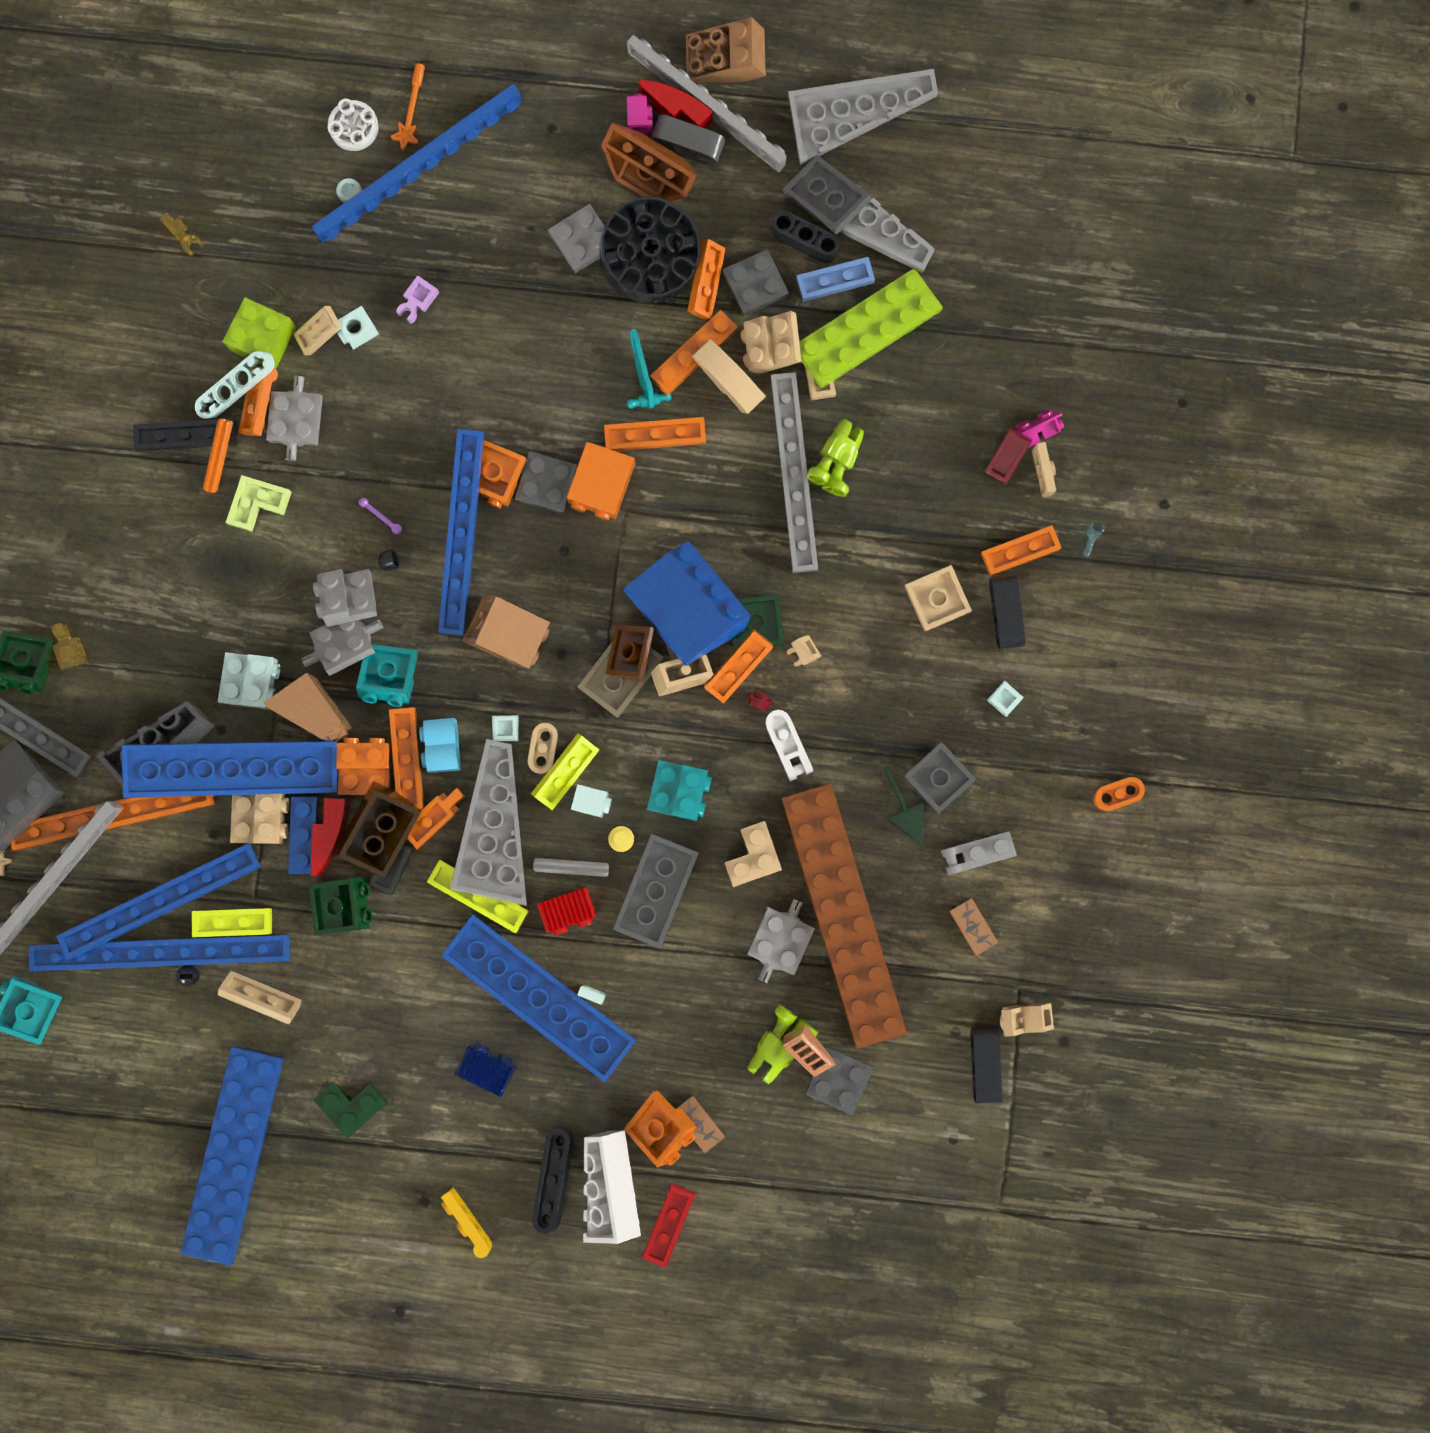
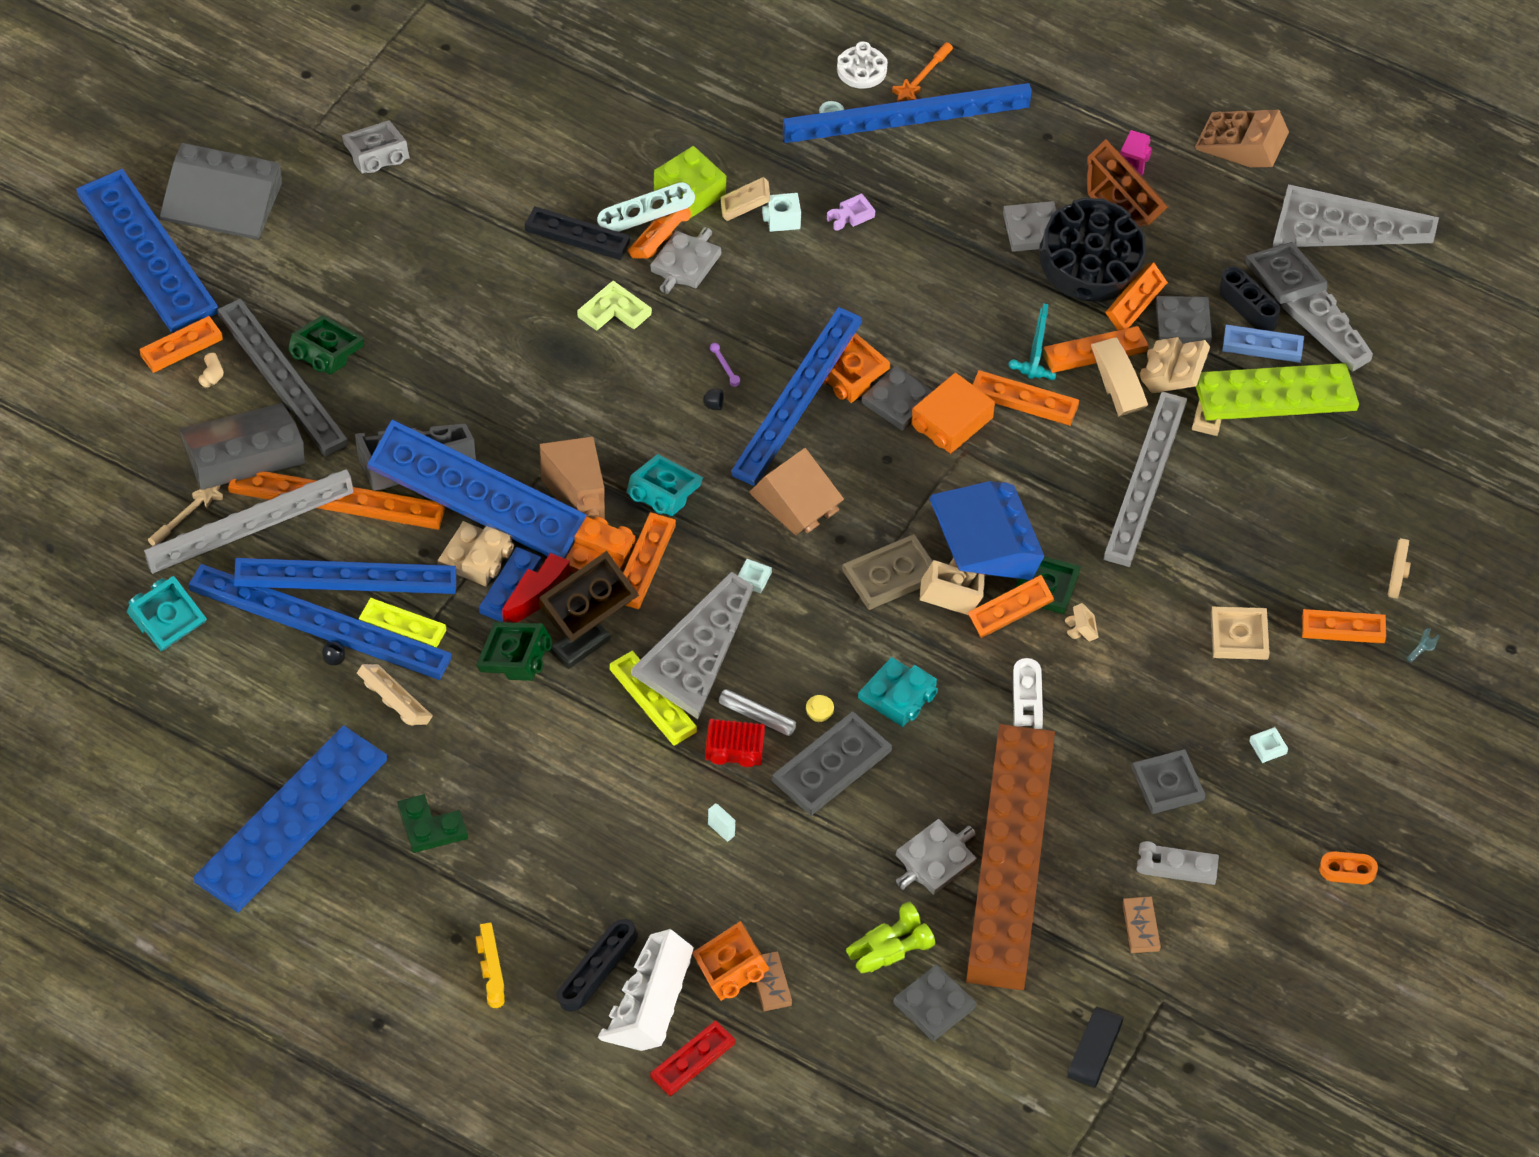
camera: 25 degrees right, 30 degrees down
clear yellow plate [51,623,88,670] -> none
clear yellow plate [160,213,203,256] -> none
orange axle [203,419,233,493] -> none
light aqua plate [218,652,280,710] -> none
light grey plate [301,619,384,676] -> none
light grey plate [313,569,377,627] -> none
orange hinge [407,788,466,850] -> none
medium azure brick [419,718,461,773] -> none
blue plate [441,914,637,1082] -> none
clear blue brick [454,1042,517,1097] -> none
tan plate [528,723,558,774] -> none
neon yellow plate [531,734,599,810] -> none
light aqua brick [571,784,612,818] -> none
reddish brown slope [605,625,655,682] -> none
light grey plate [627,35,786,173] -> none
red slope [638,79,713,129] -> none
dark grey beam [651,115,726,165] -> none
tan brick [725,821,782,887] -> none
dark red plate [748,690,773,710] -> none
nougat slope [782,1024,836,1077] -> none
lime piece [807,419,864,497] -> none
clear green piece [884,766,924,845] -> none
dark red tile [985,427,1033,484] -> none
black beam [989,574,1025,649] -> none
tan brick [1000,1003,1054,1036] -> none
dark pink hinge [1015,409,1064,448] -> none

